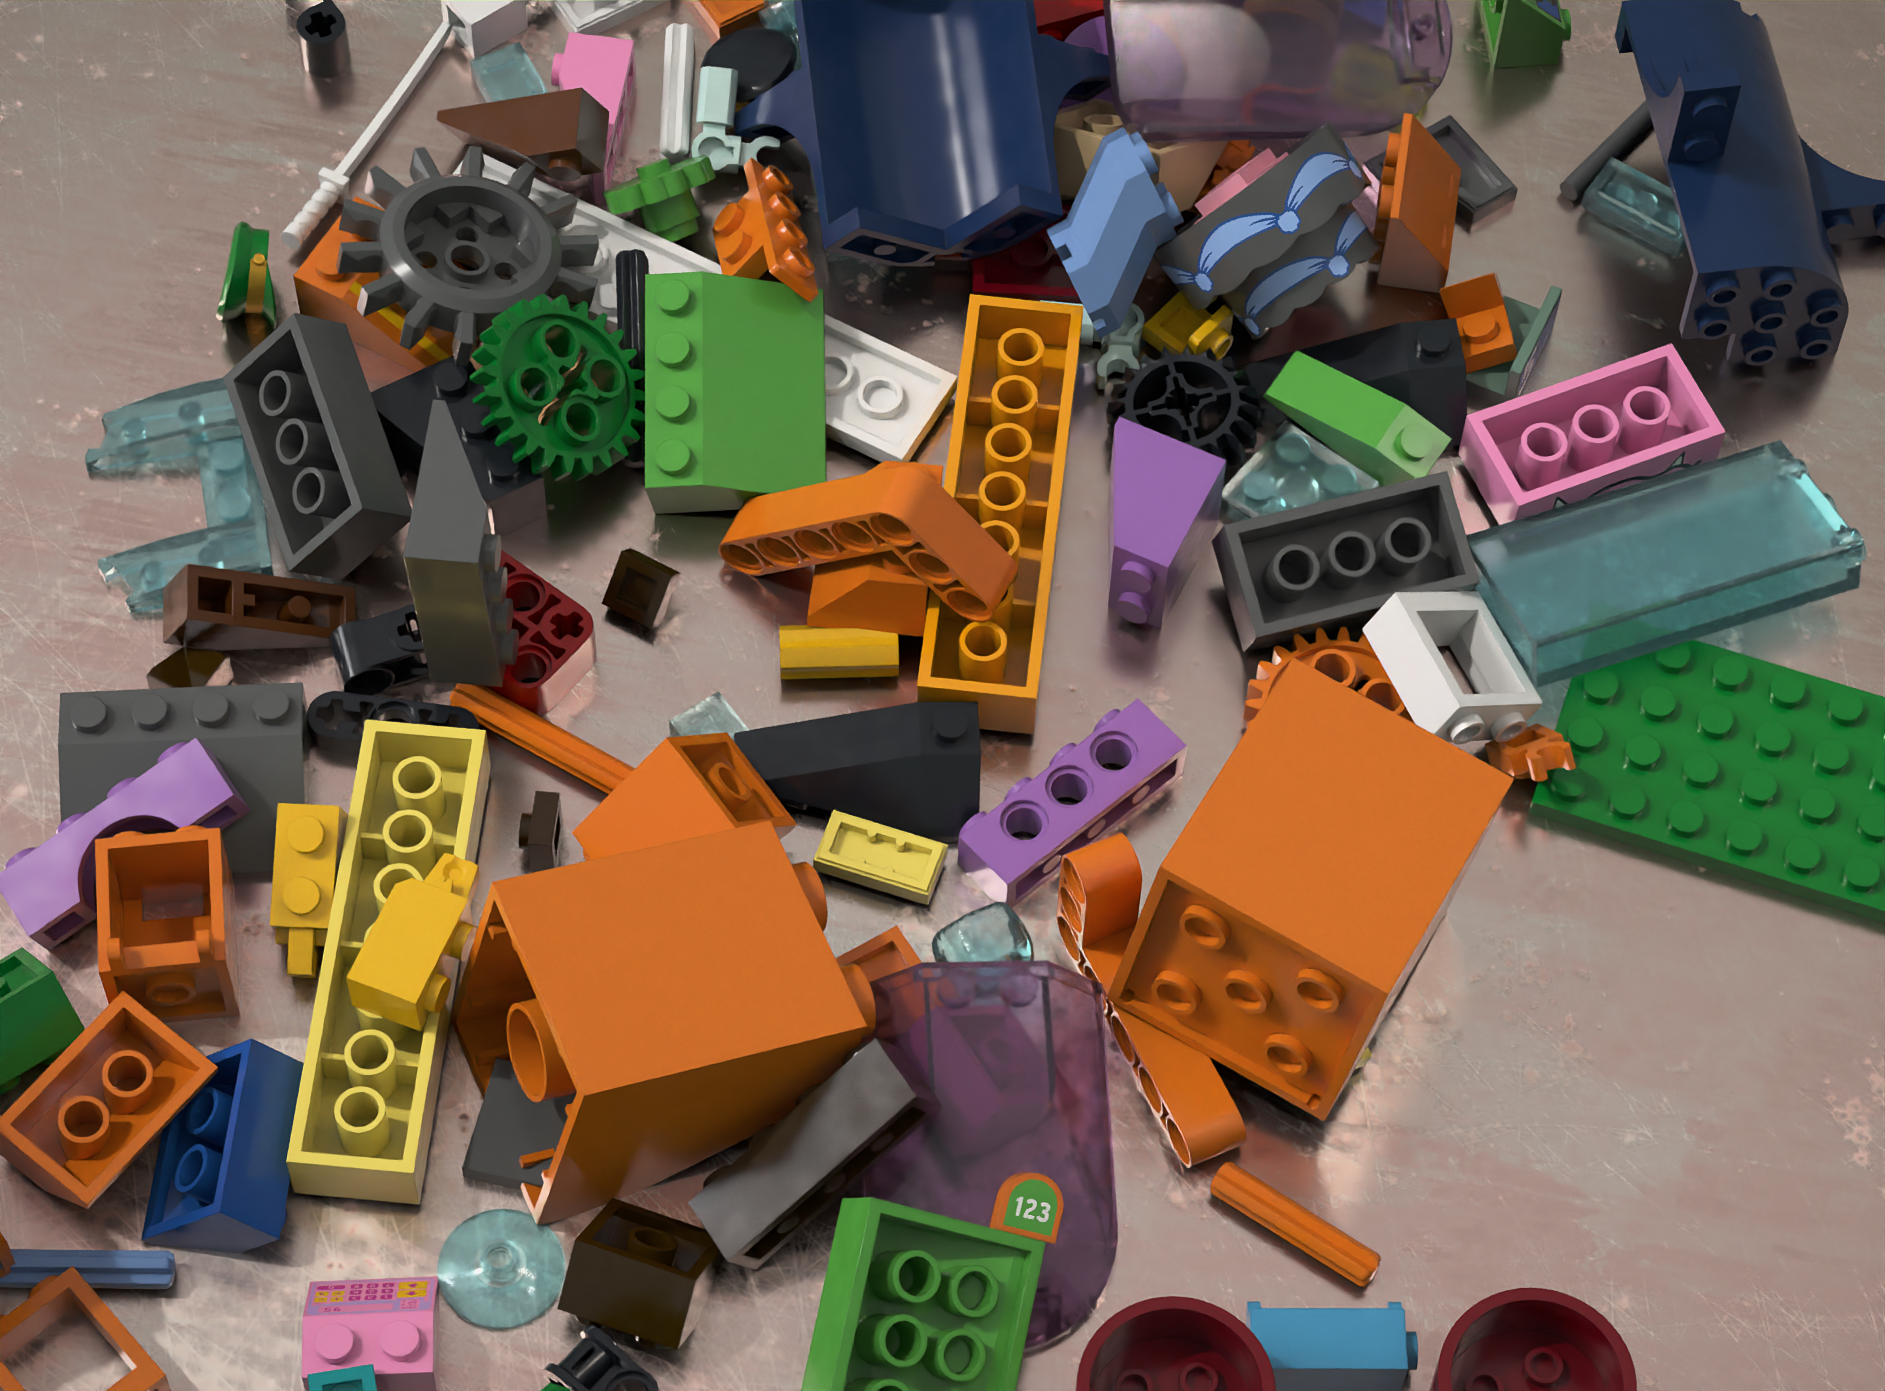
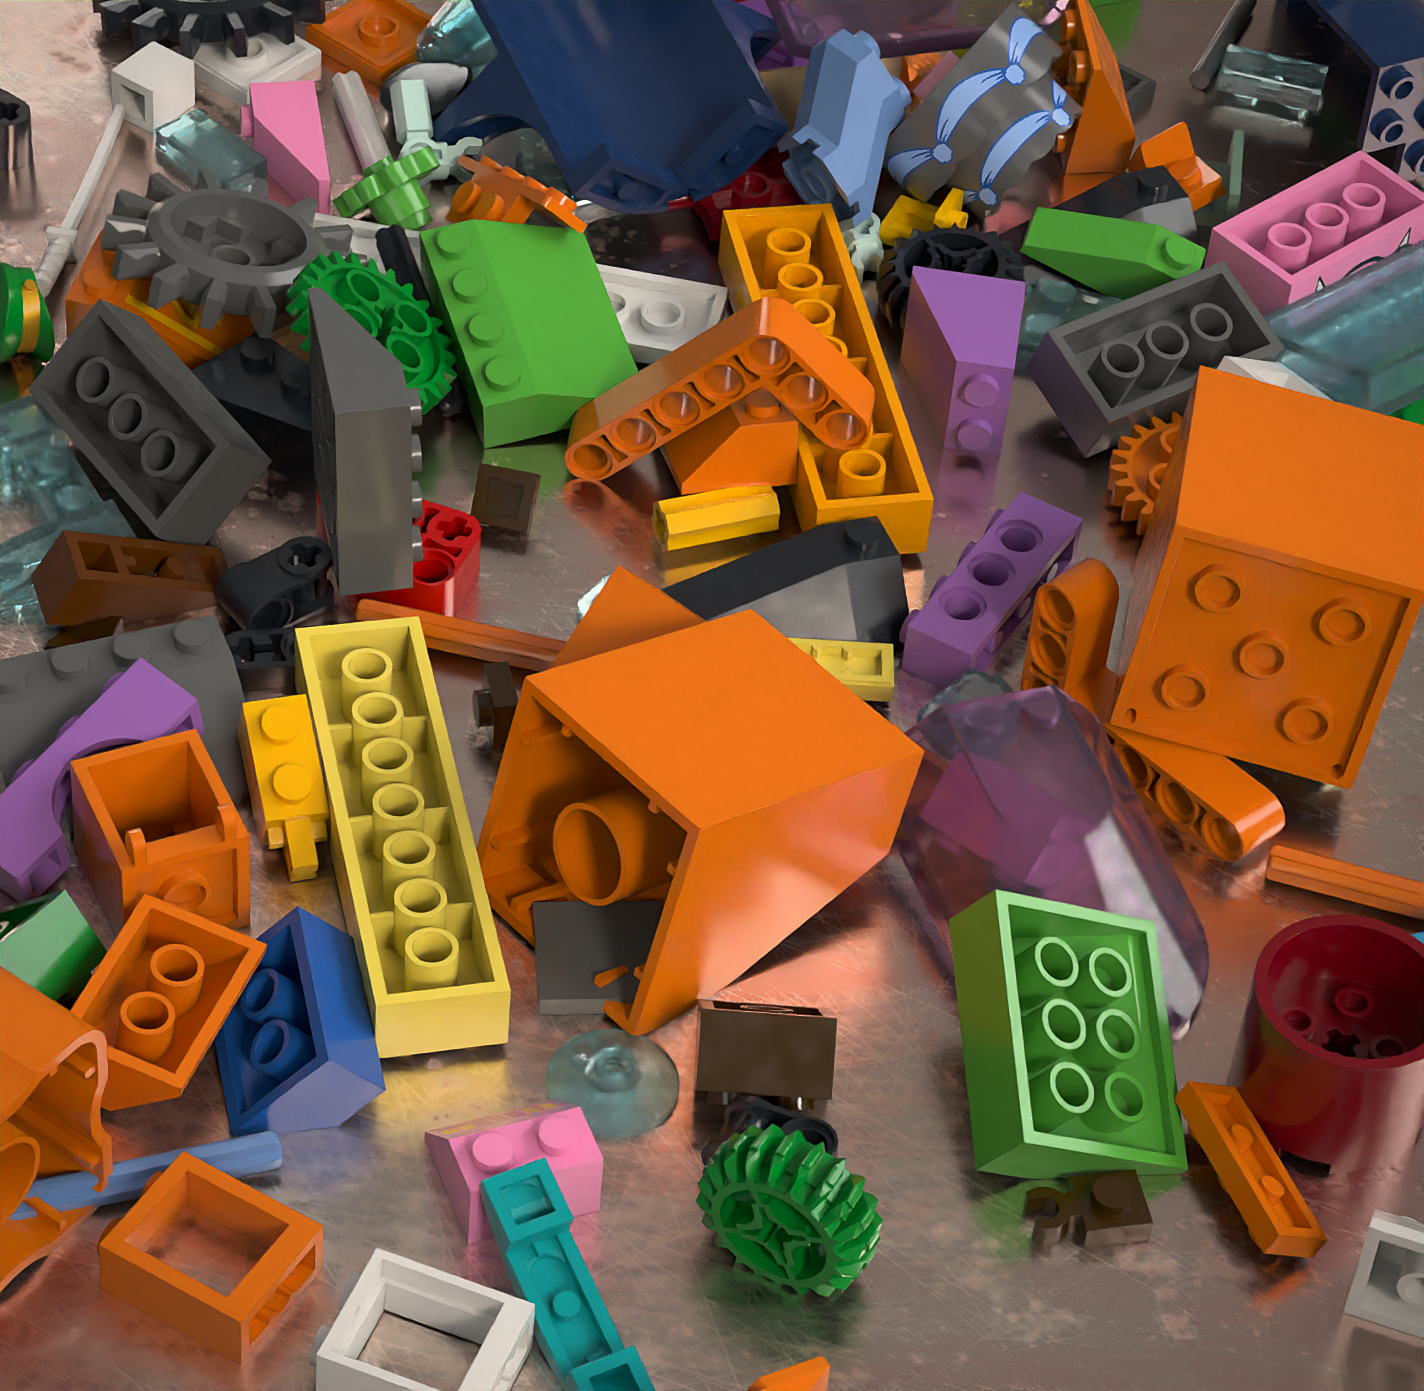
camera: 20 degrees left, 15 degrees down
yellow hinge [346,853,480,1032] -> none
reddish brown slope [437,87,610,182] -> none
dark brown brick [688,1038,943,1269] -> none
tile [989,1172,1064,1244] -> none

